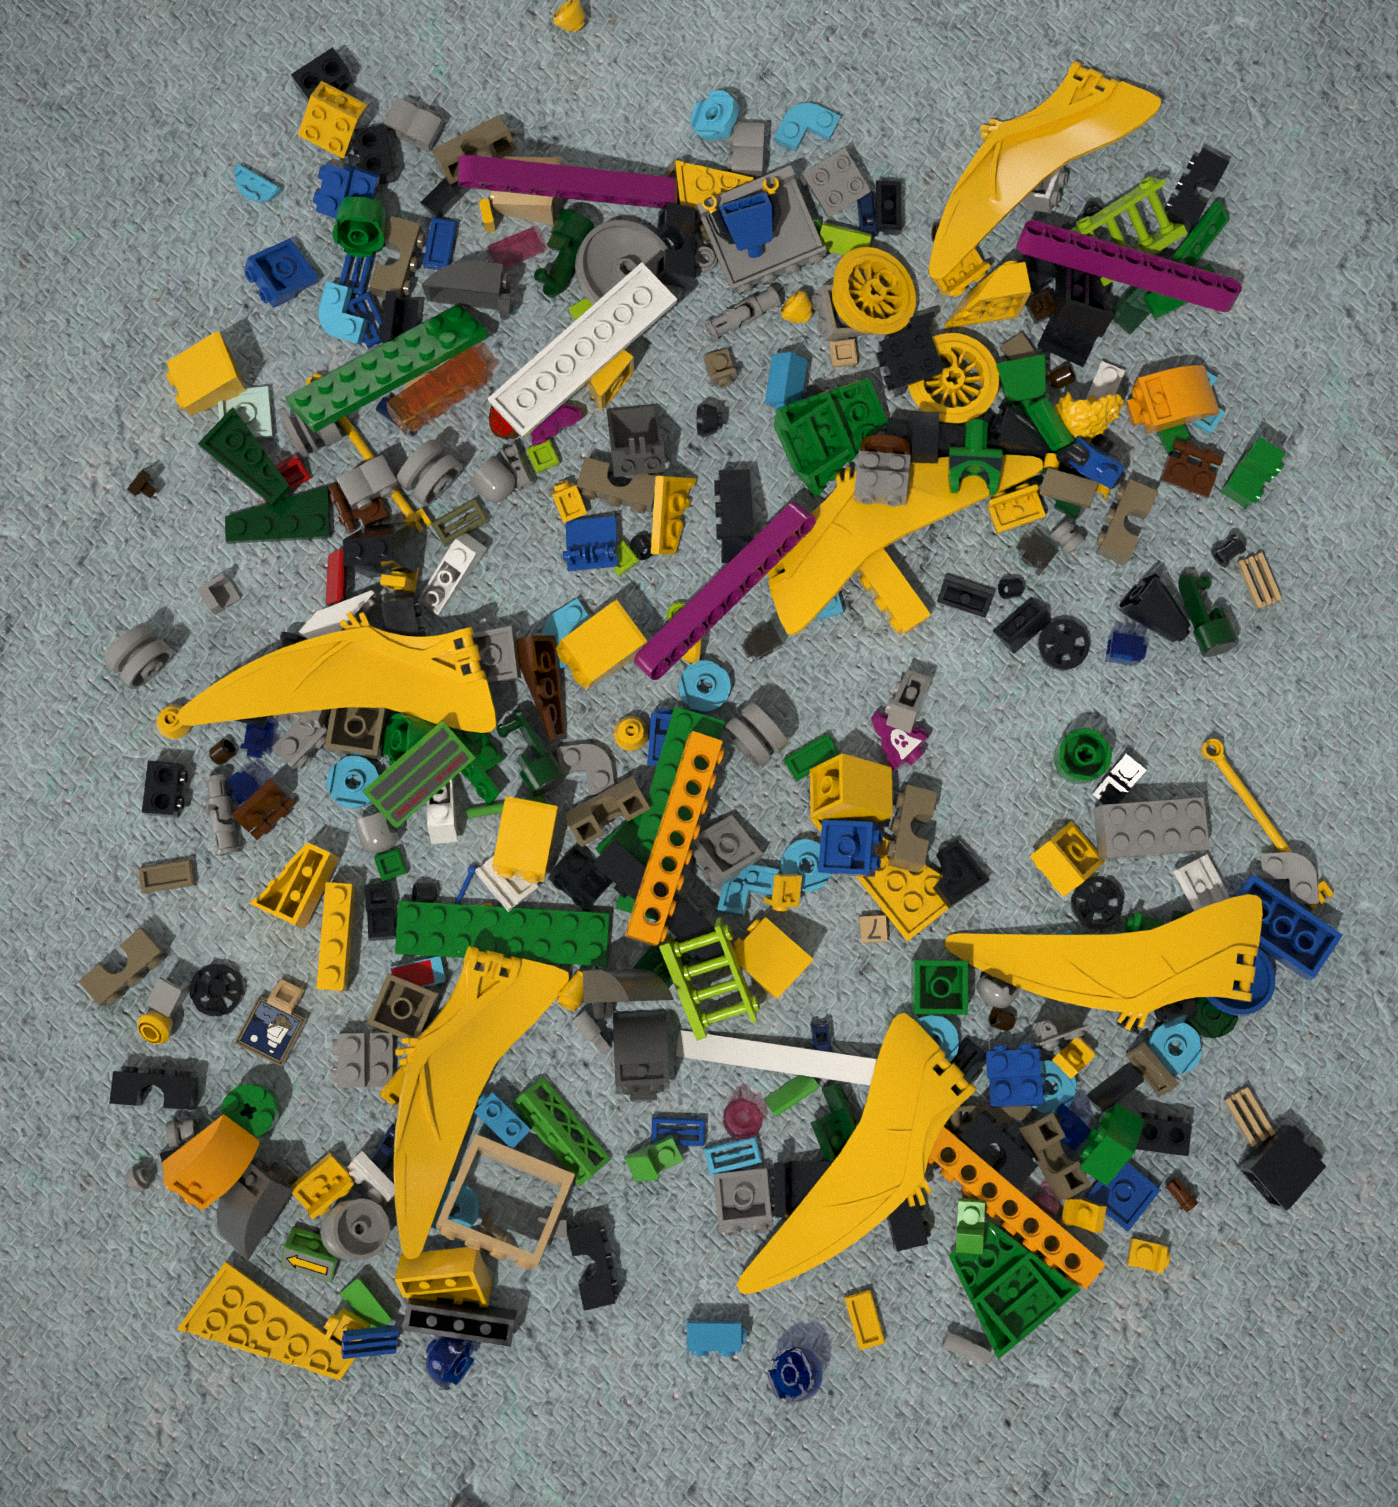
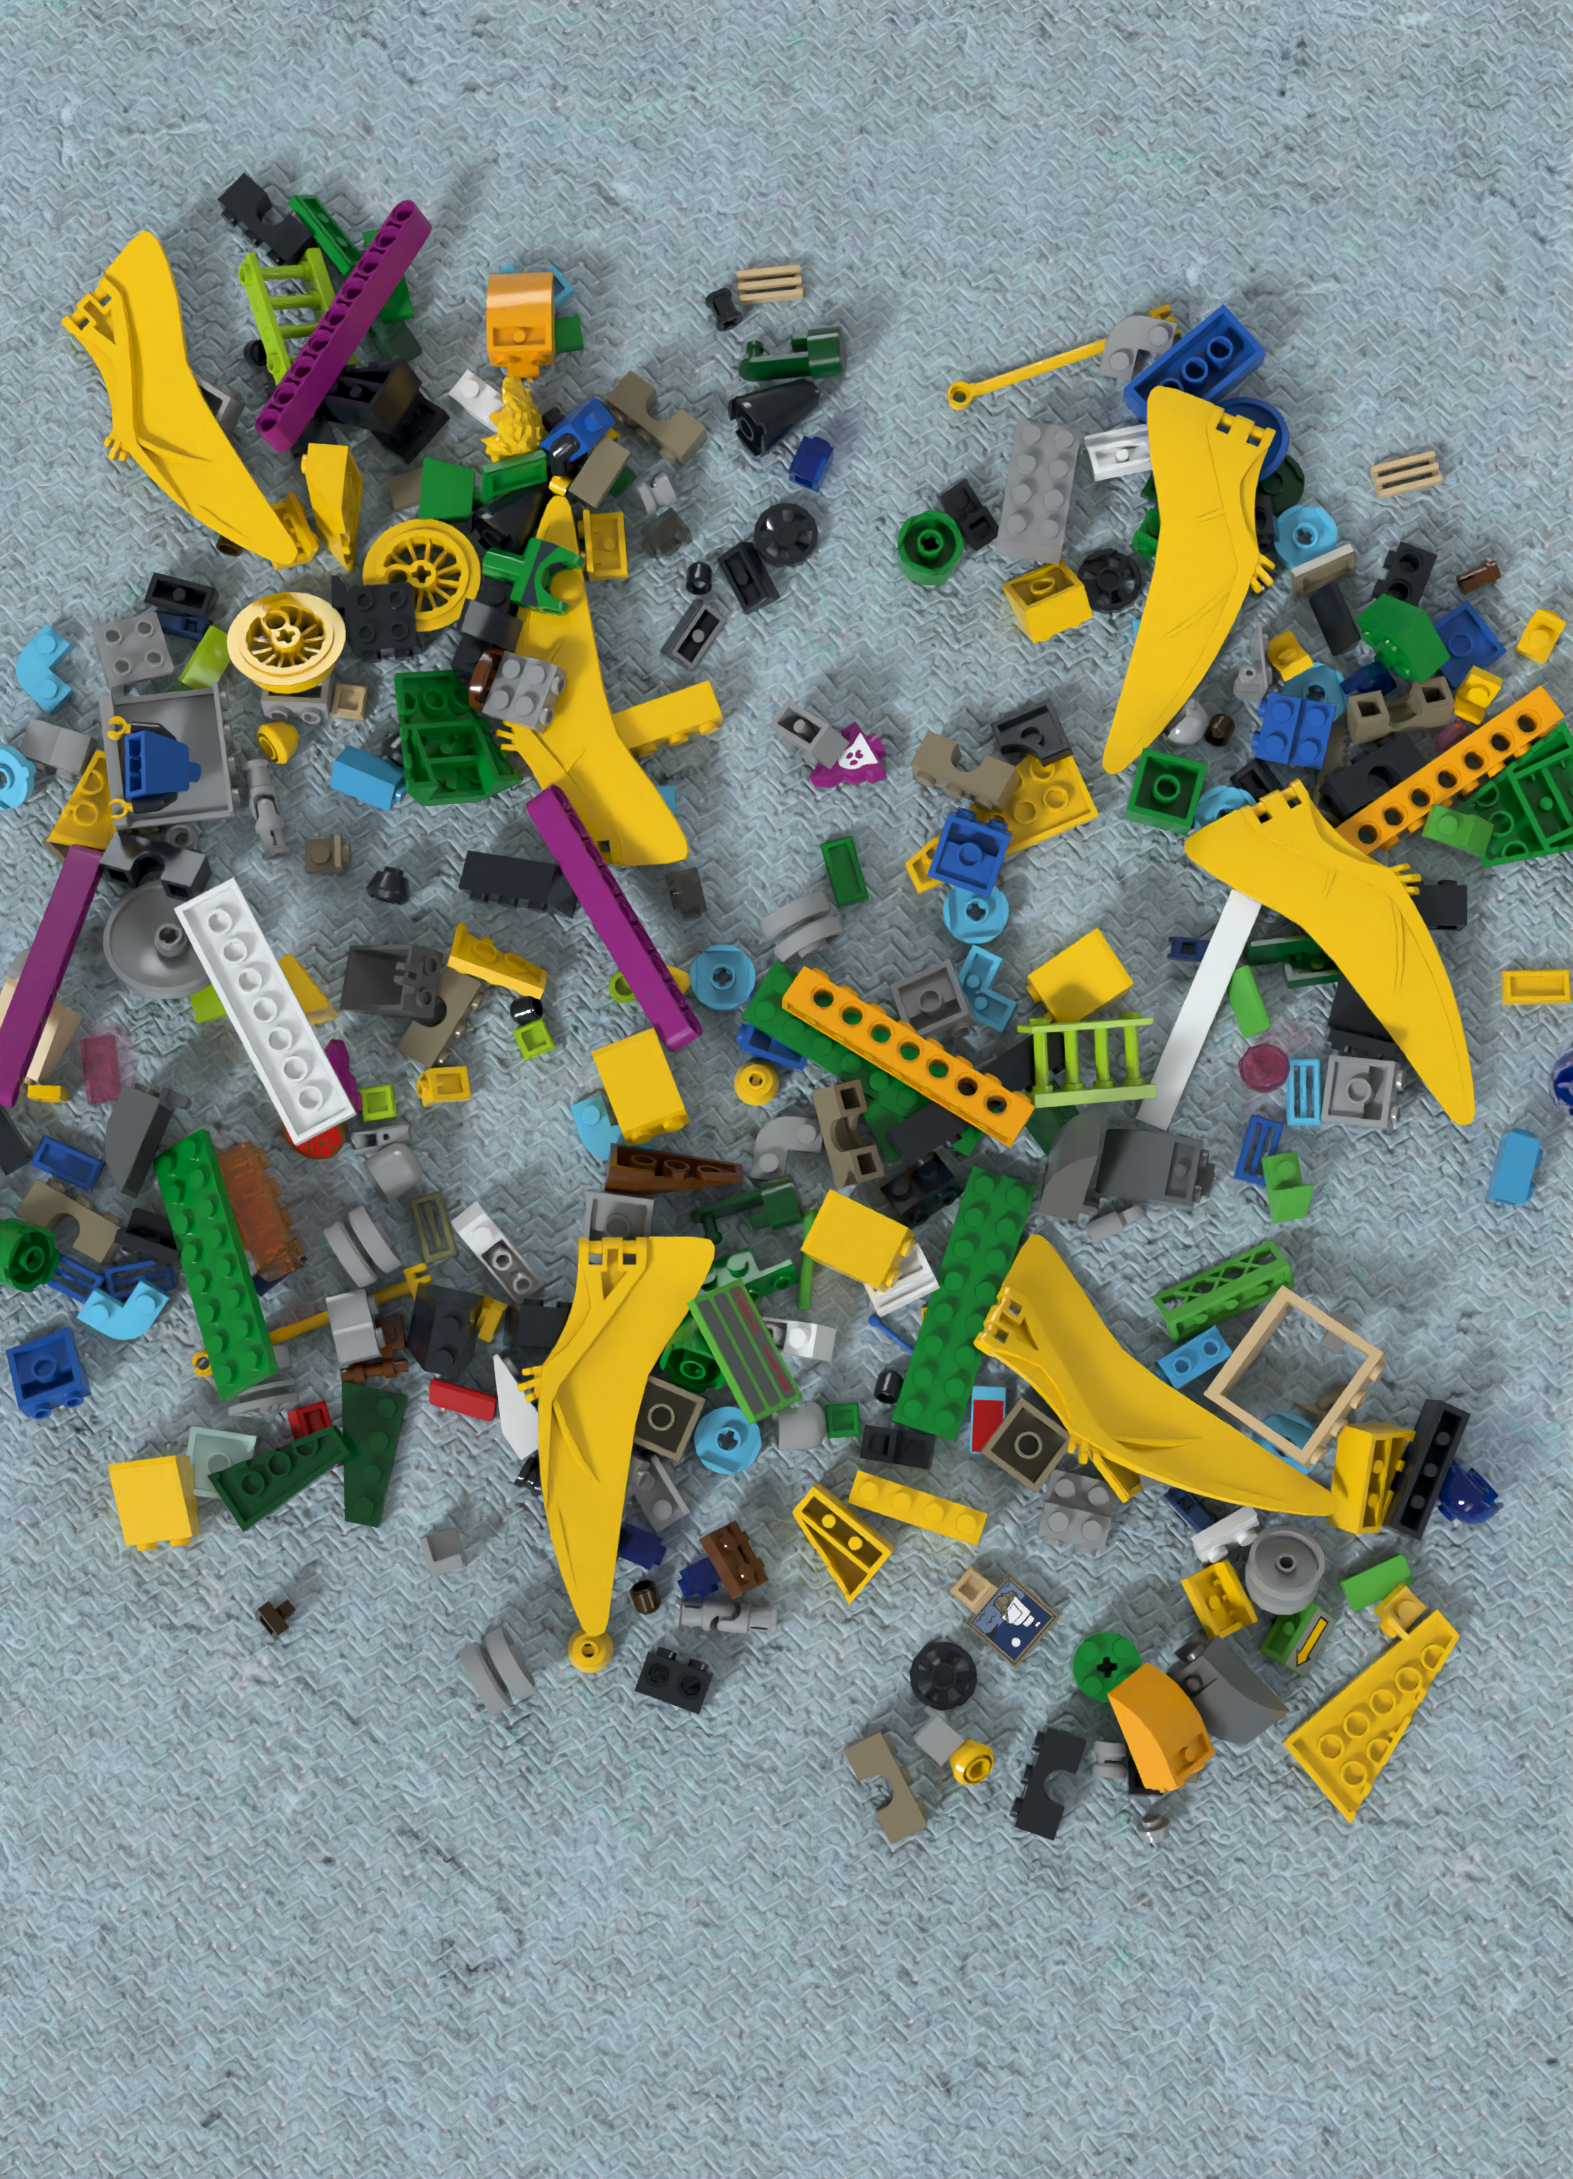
camera: 60 degrees left, 0 degrees up
dark tan tile [138,859,196,894] -> none
blue tile [341,1325,399,1359] -> none
dark green piece [534,209,595,298] -> none
yellow cone [557,971,584,1012] -> none
blue hinge [563,516,618,571] -> none
black arch [567,1221,620,1311] -> none
yellow bracket [764,874,802,911] -> none
yellow slope [810,753,893,824] -> none
tan tile [859,915,888,943] -> none
dark brown tile [1025,289,1055,324] -> none
dark brown piece [1049,364,1076,389] -> none
reddish brown plate [1159,439,1224,498] -> none
green brick [1220,437,1286,508] -> none
black slope [1236,1124,1326,1211] -> none

